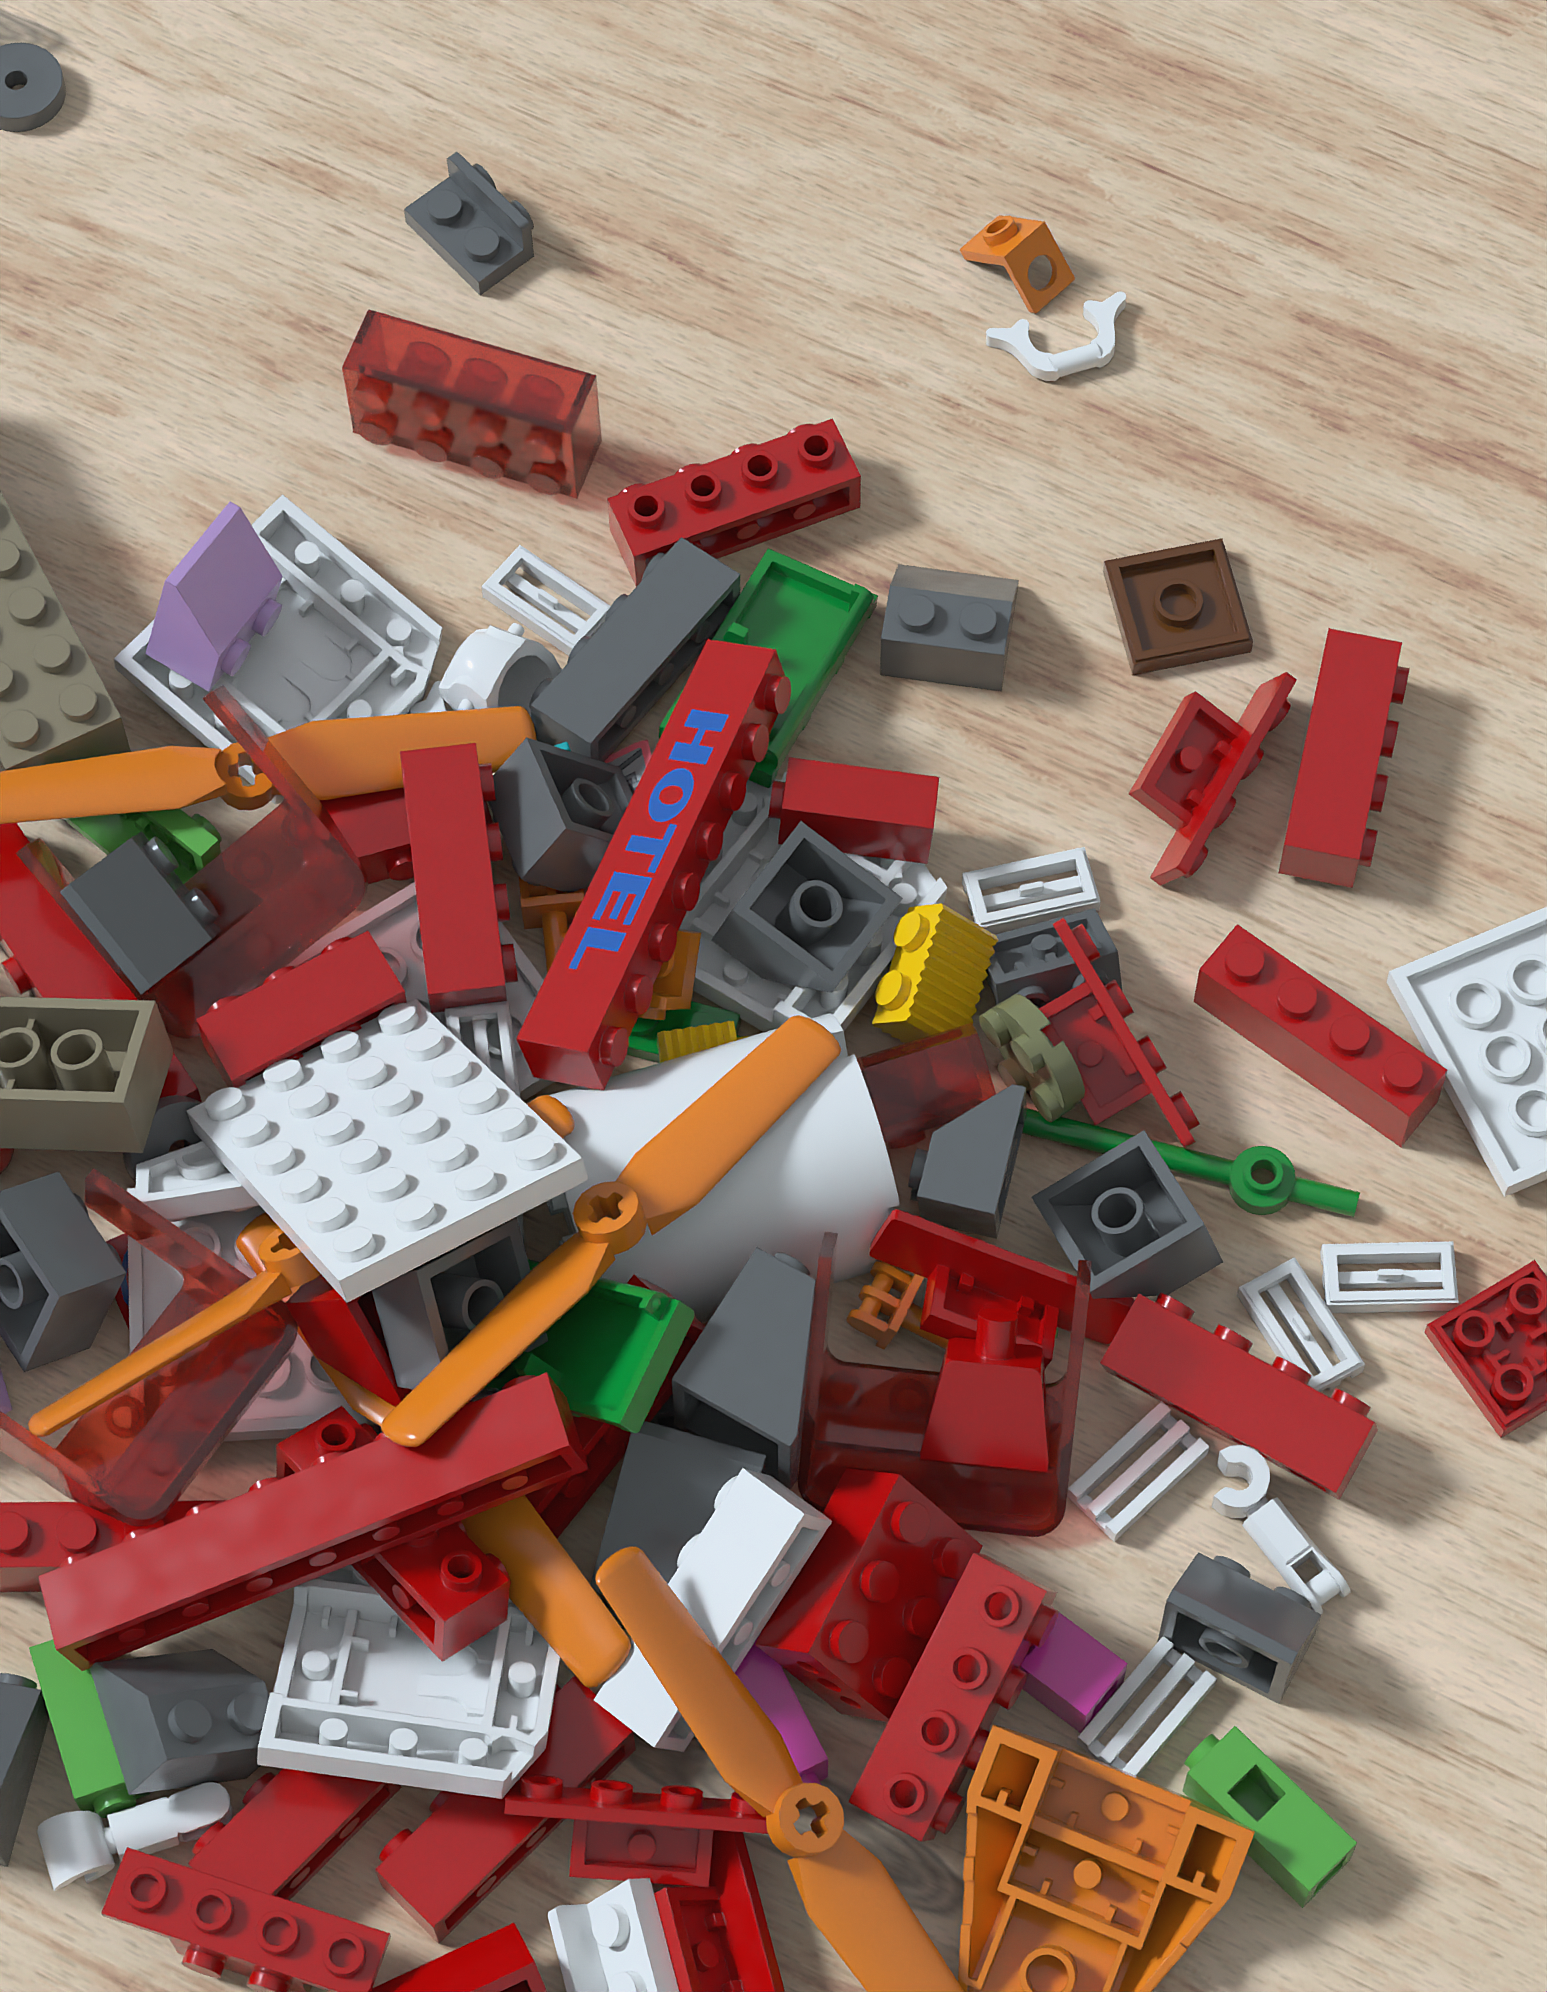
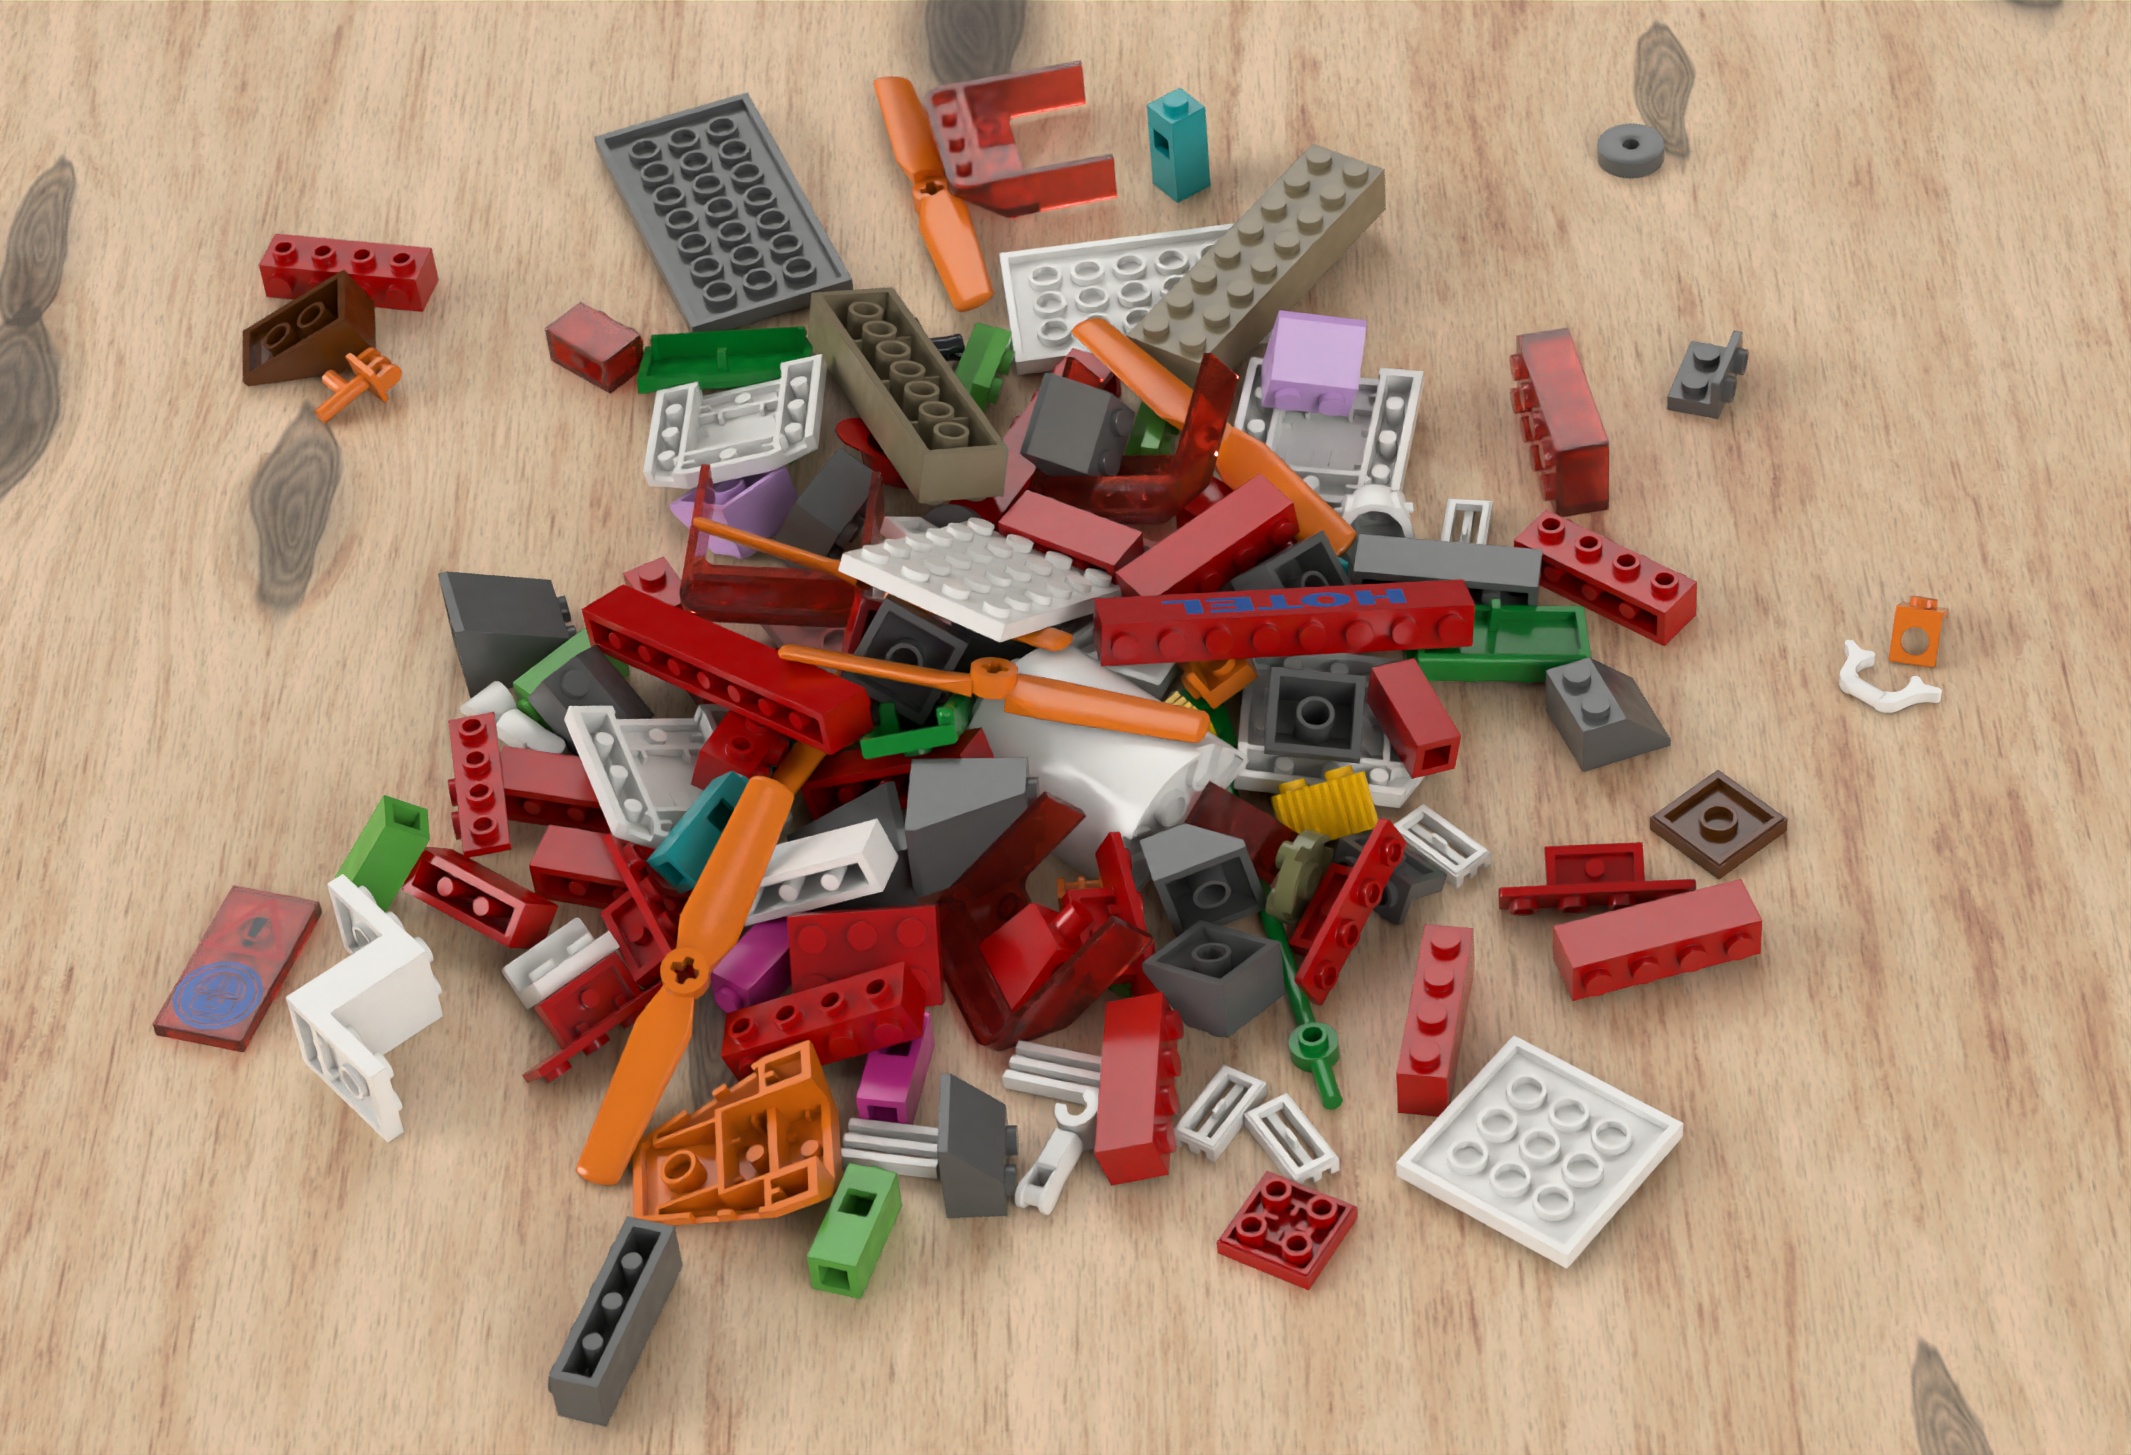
camera: 65 degrees right, 20 degrees down
none -> teal brick [646,770,749,894]

